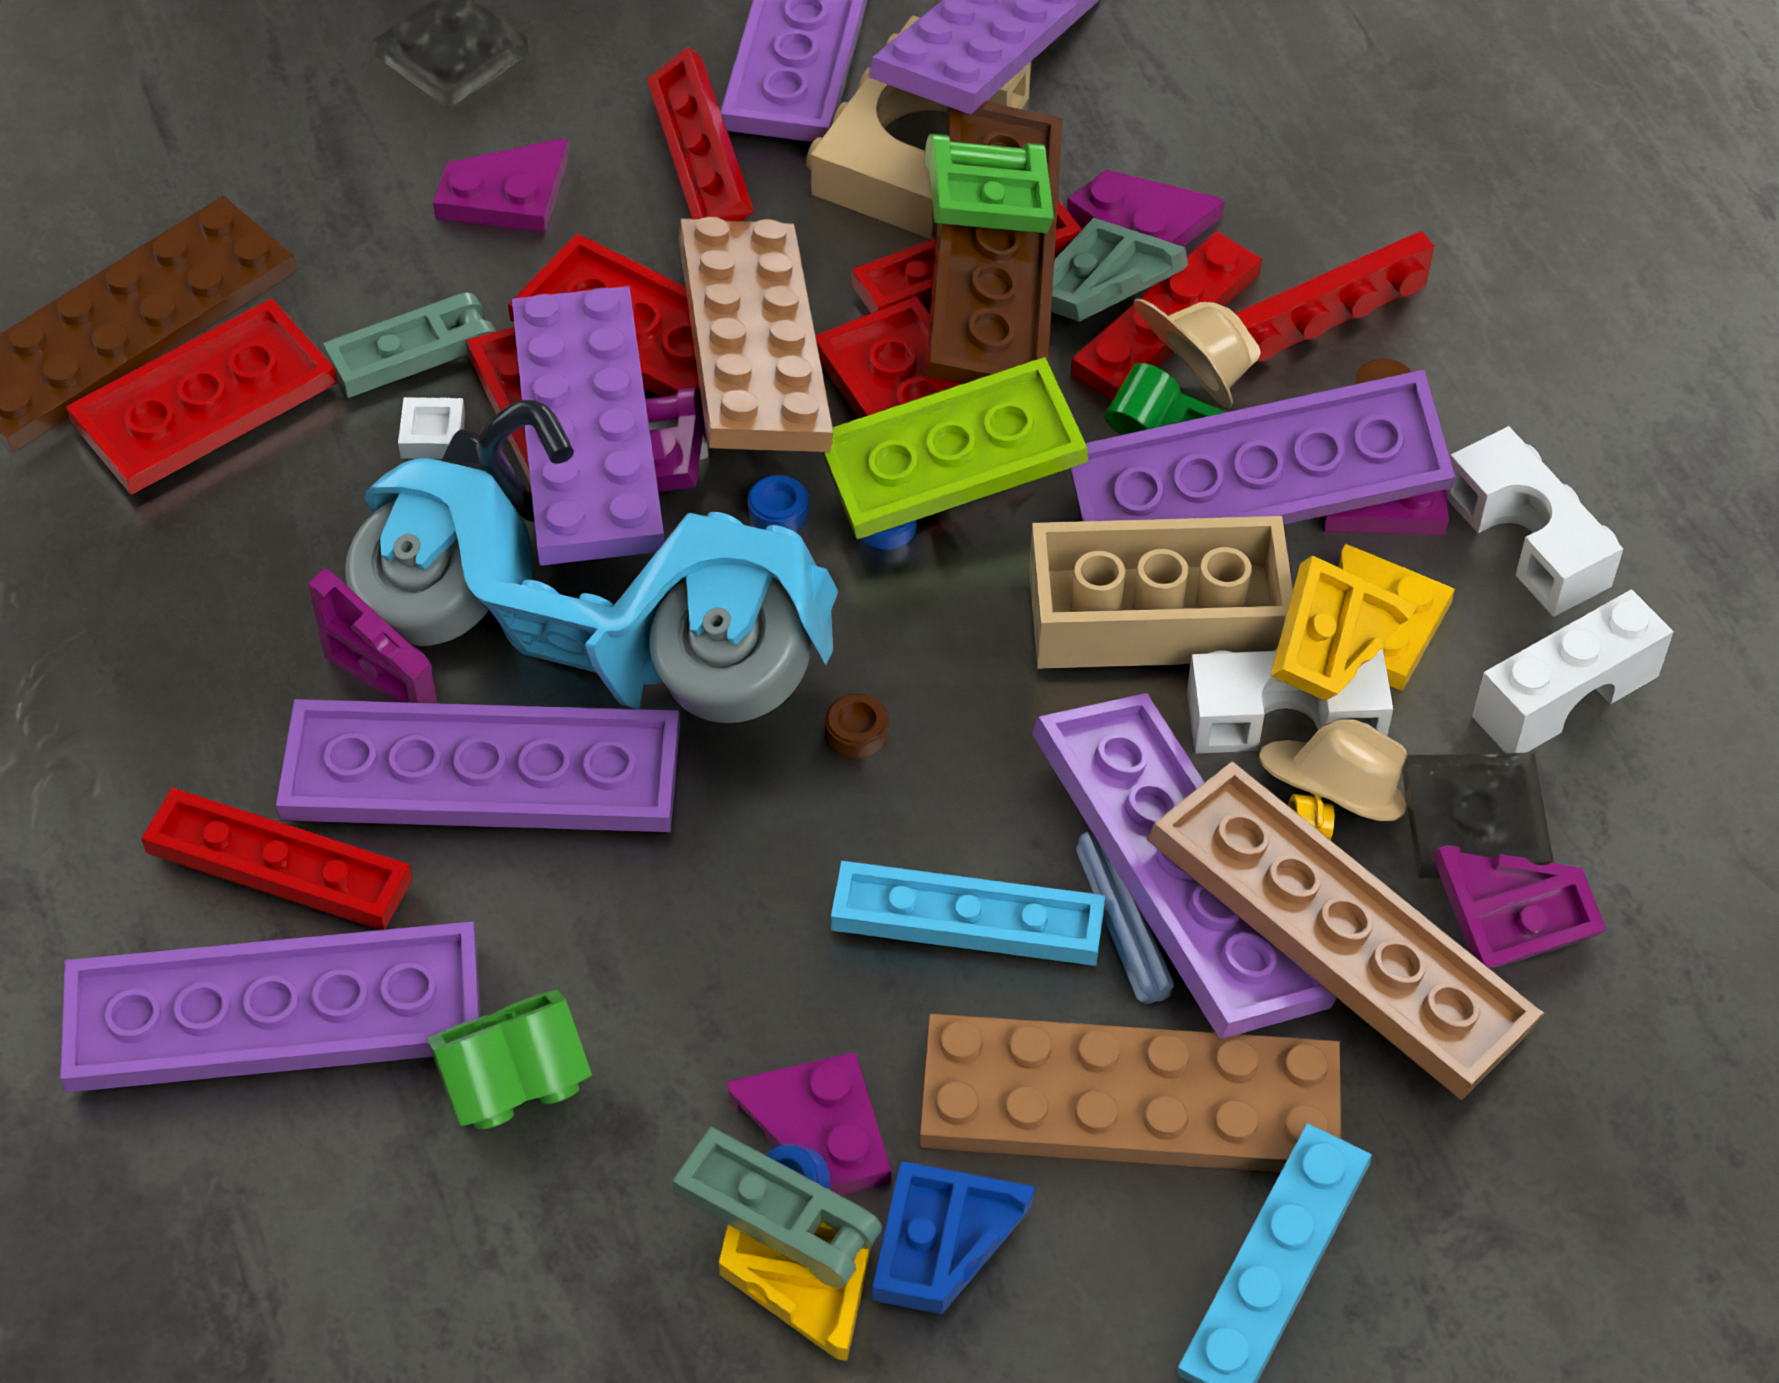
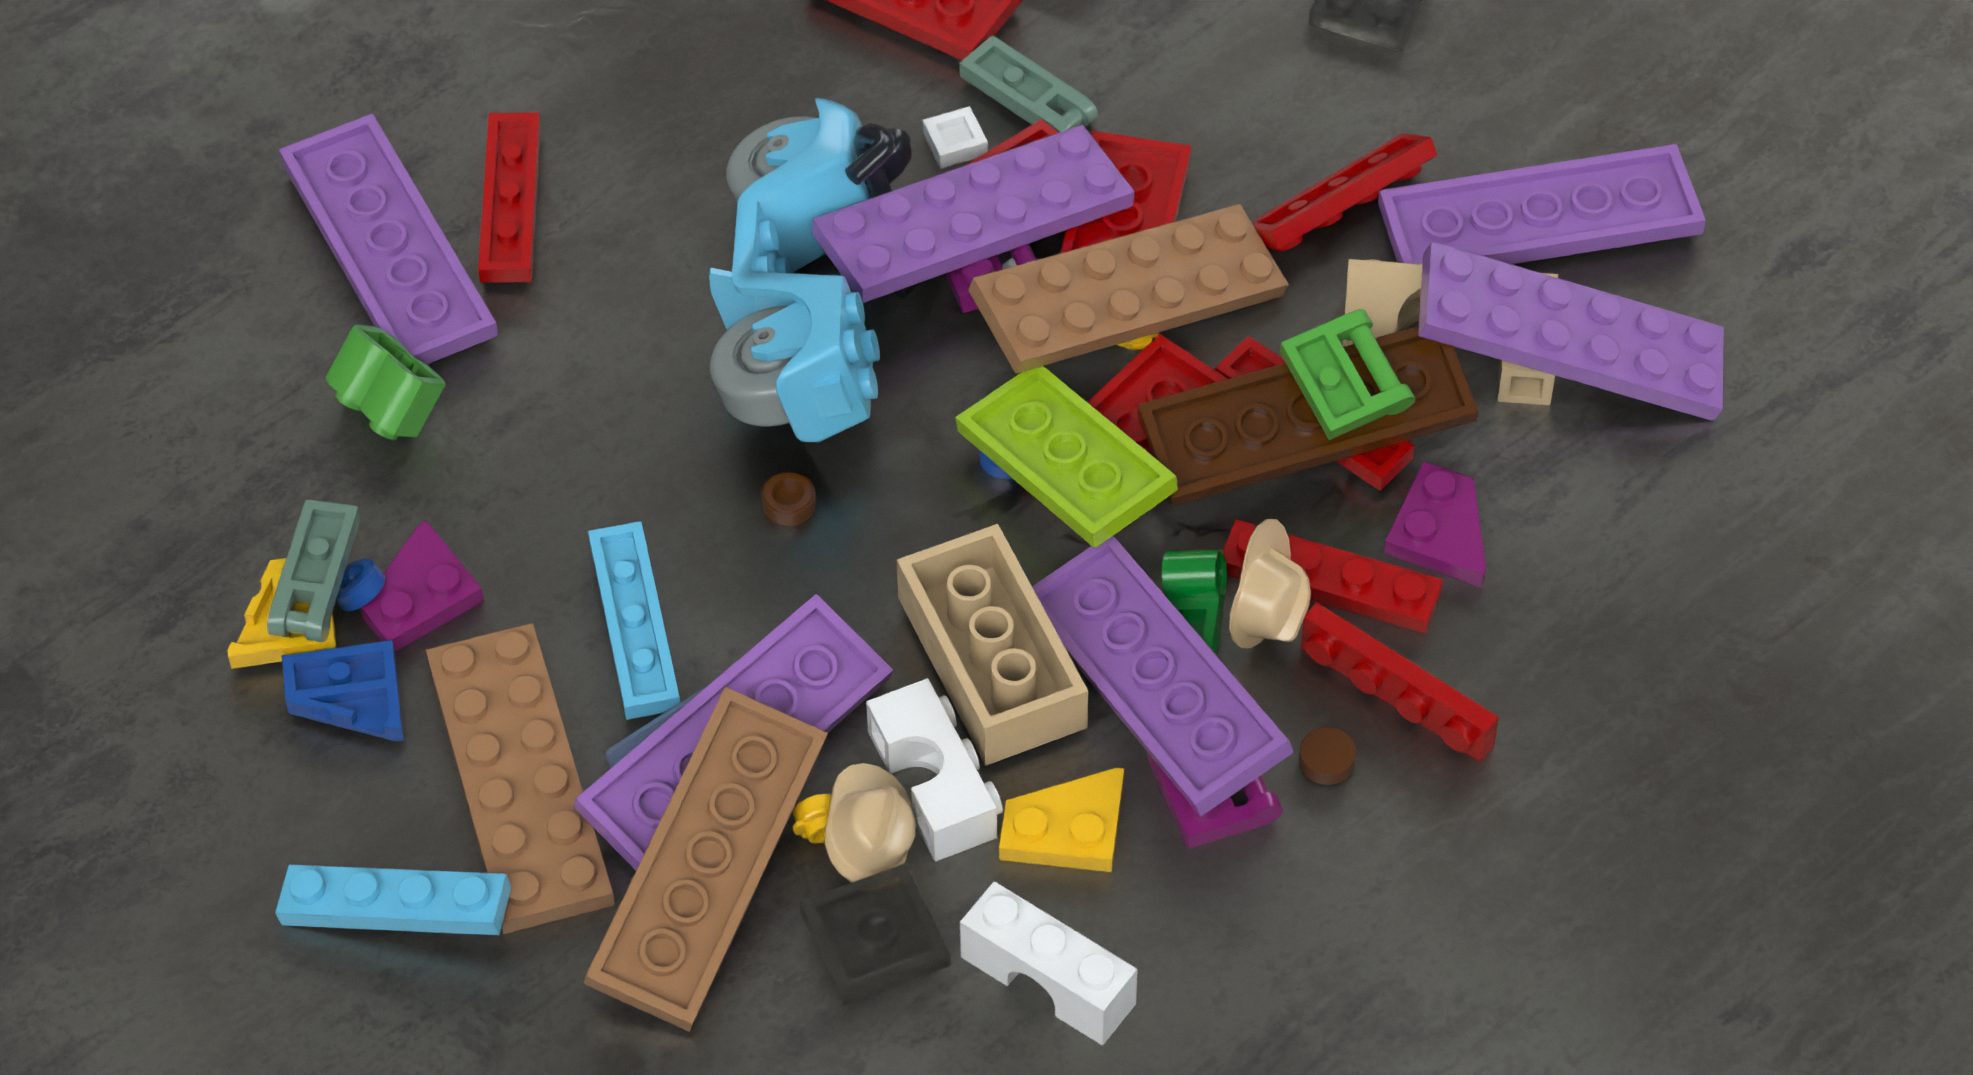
camera: 70 degrees right, 0 degrees up
medium lavender plate [276,699,680,832] -> none
magenta wing [308,568,437,703] -> none
magenta wing [433,139,569,232] -> none
blue tile [748,475,809,532] -> none
sand green wing [1051,218,1188,322] -> none
yellow wing [1270,556,1417,701] -> none
magenta wing [1432,845,1607,970] -> none
white arch [1446,426,1623,617] -> none

